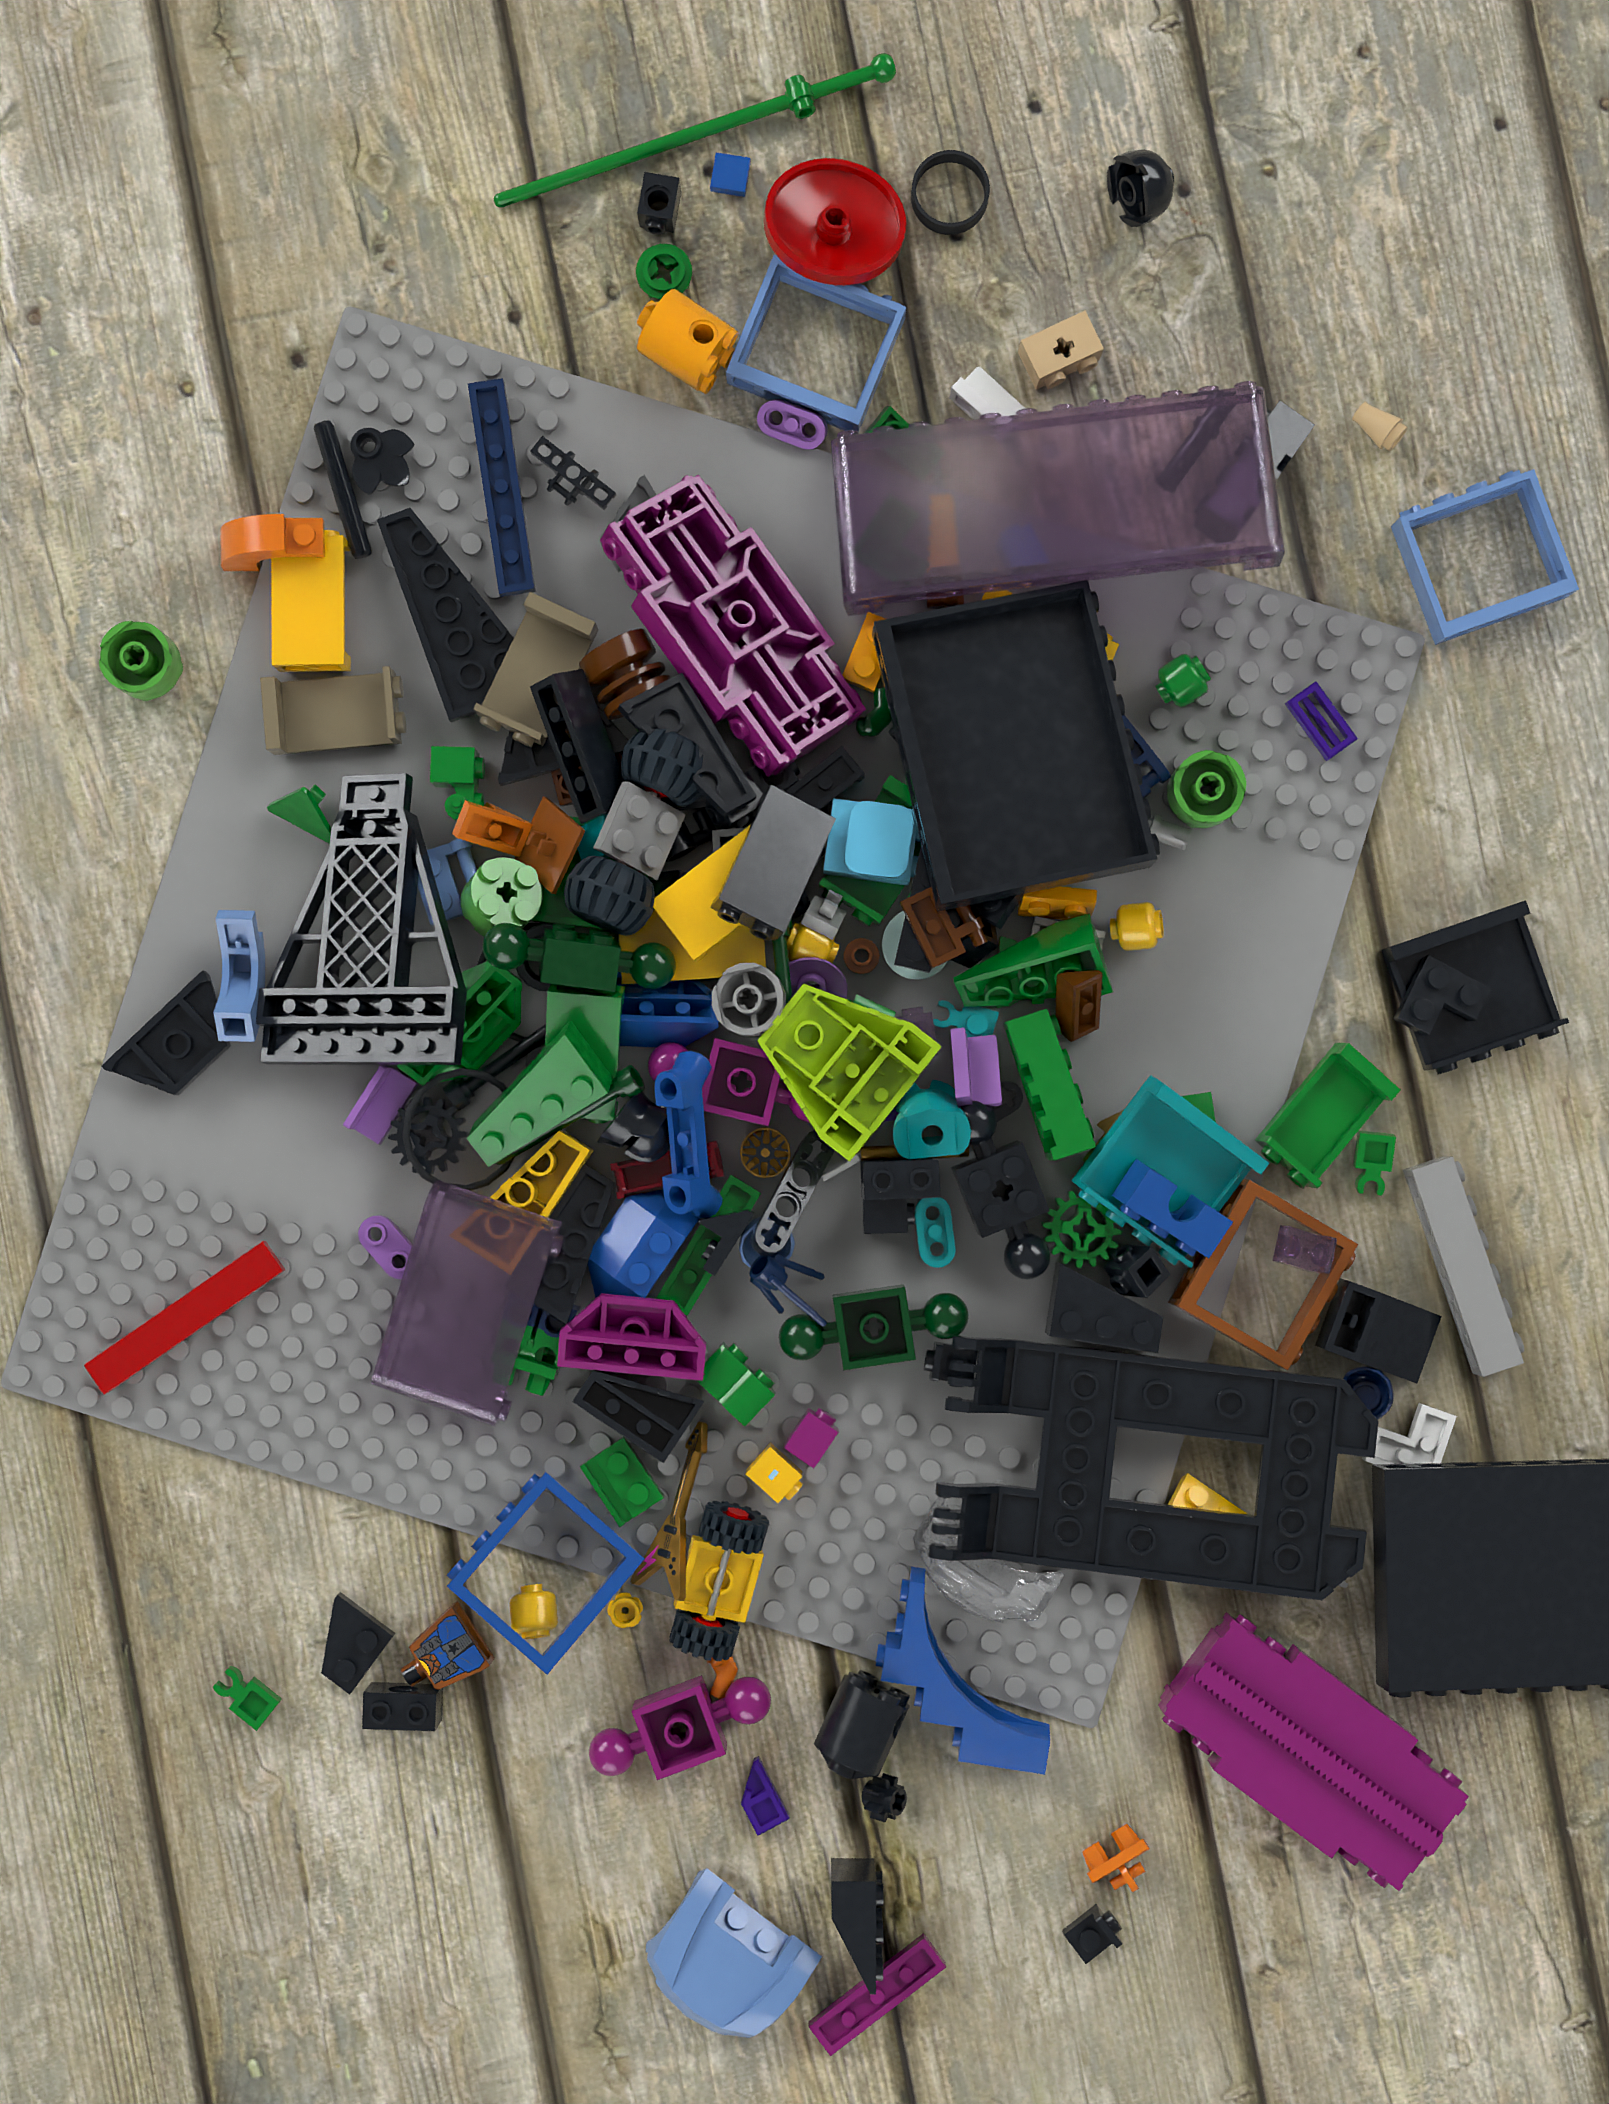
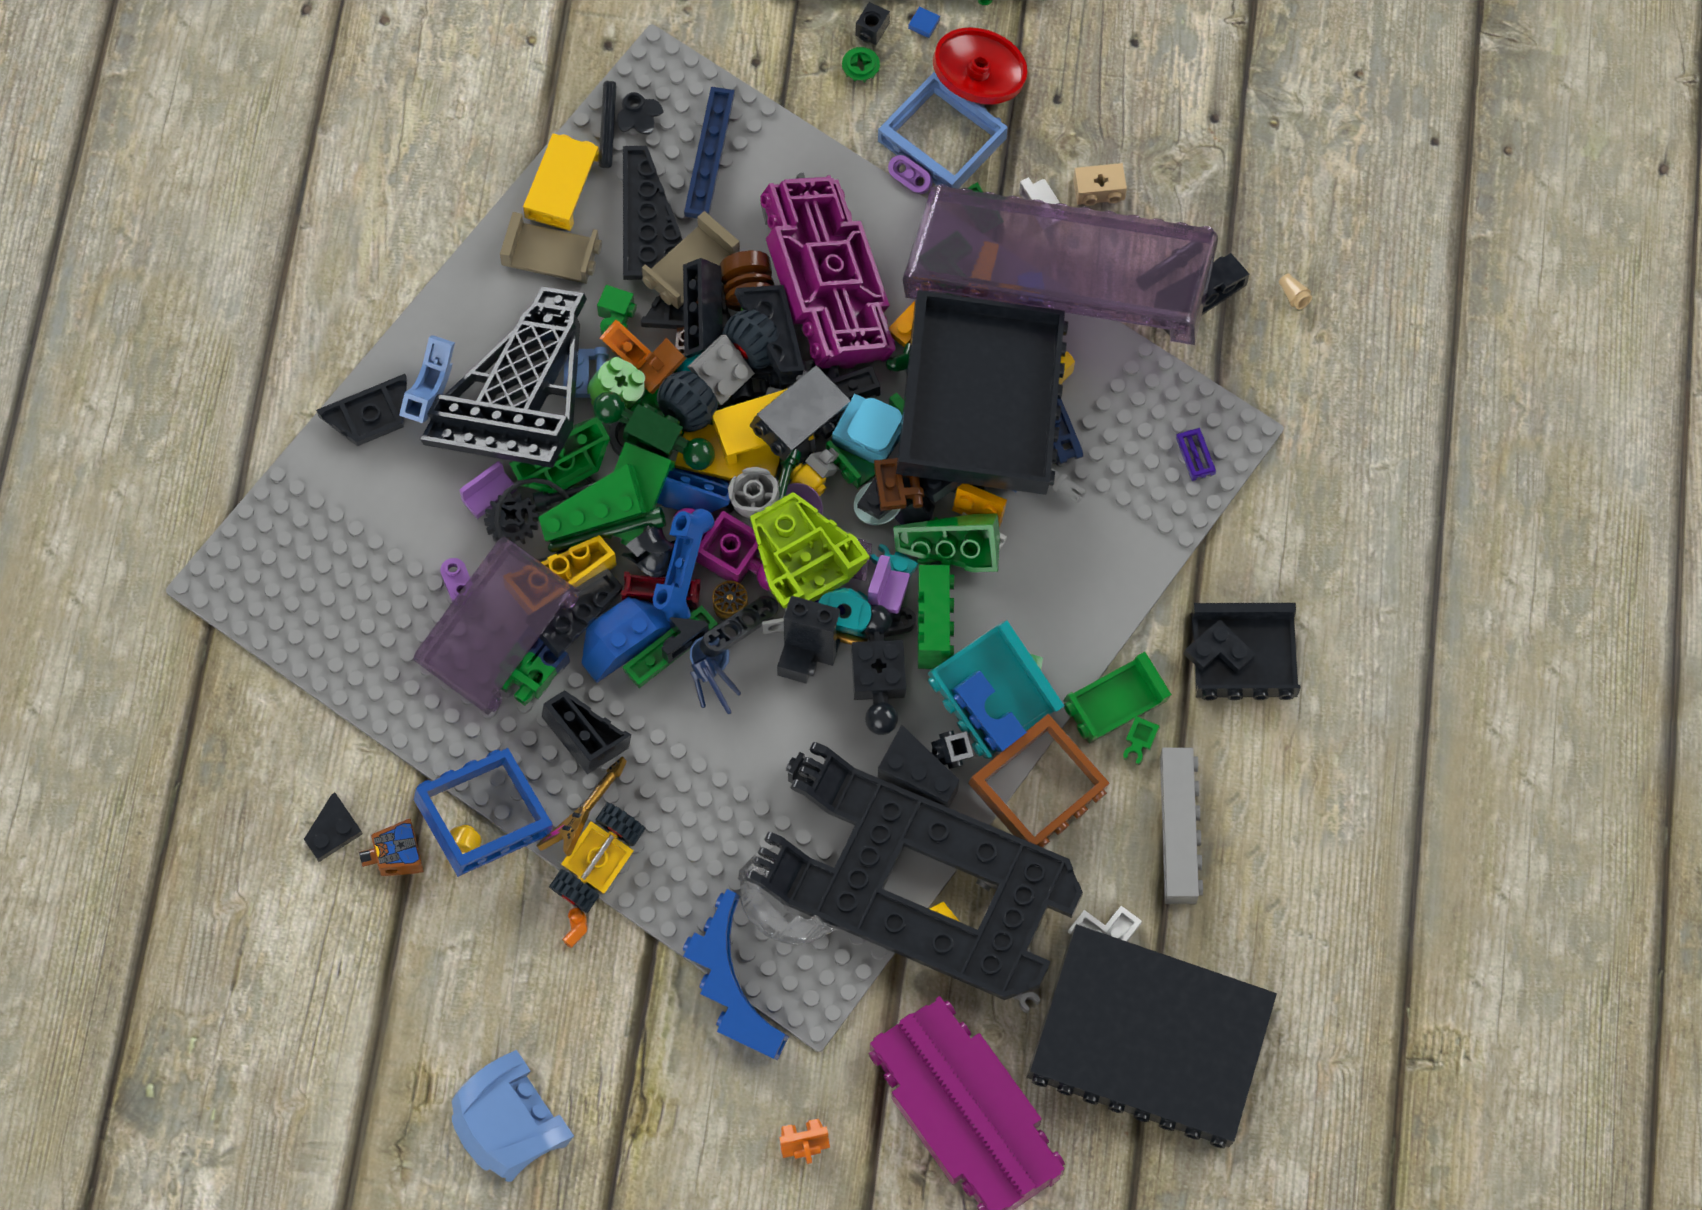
camera: 15 degrees right, 20 degrees down
red tile [84,1241,285,1395] -> none
bright green brick [99,621,183,701] -> none
green plate [213,1666,282,1731] -> none
orange arch [220,514,325,571] -> none
green piece [267,784,331,844] -> none
black brick [362,1682,443,1731] -> none
black piece [530,436,616,510] -> none
magenta wedge [557,1293,706,1381] -> none
green plate [580,1437,664,1527] -> none
magenta brick [589,1675,771,1780] -> none
yellow plate [607,1592,643,1628] -> none
light orange cylinder [637,289,739,394] -> none
green brick [696,1342,776,1426] -> none
dark purple tile [741,1756,790,1836] -> none
yellow brick [746,1442,803,1503] -> none
dark green brick [778,1284,969,1371] -> none
magenta brick [784,1408,839,1469] -> none
magenta plate [808,1933,946,2056] -> none
black cylinder [814,1670,910,1779] -> none
black slope [831,1858,883,1994] -> none
dark orange plate [844,938,880,974] -> none
black gear [861,1773,907,1823] -> none
black tyre [911,150,990,235] -> none
teal plate [914,1197,956,1268] -> none
green gear [1042,1190,1122,1268] -> none
reddish brown slope [1055,970,1102,1042] -> none
black bracket [1062,1904,1123,1964] -> none
black cylinder [1107,149,1174,227] -> none
yellow head [1110,902,1164,951] -> none
green head [1155,654,1211,708] -> none
bright green brick [1167,750,1246,828] -> none
clear purple bracket [1272,1225,1337,1274] -> none
black slope [1315,1278,1442,1383] -> none
dark blue hair [1343,1366,1394,1420] -> none
medium blue window [1391,469,1579,645] -> none

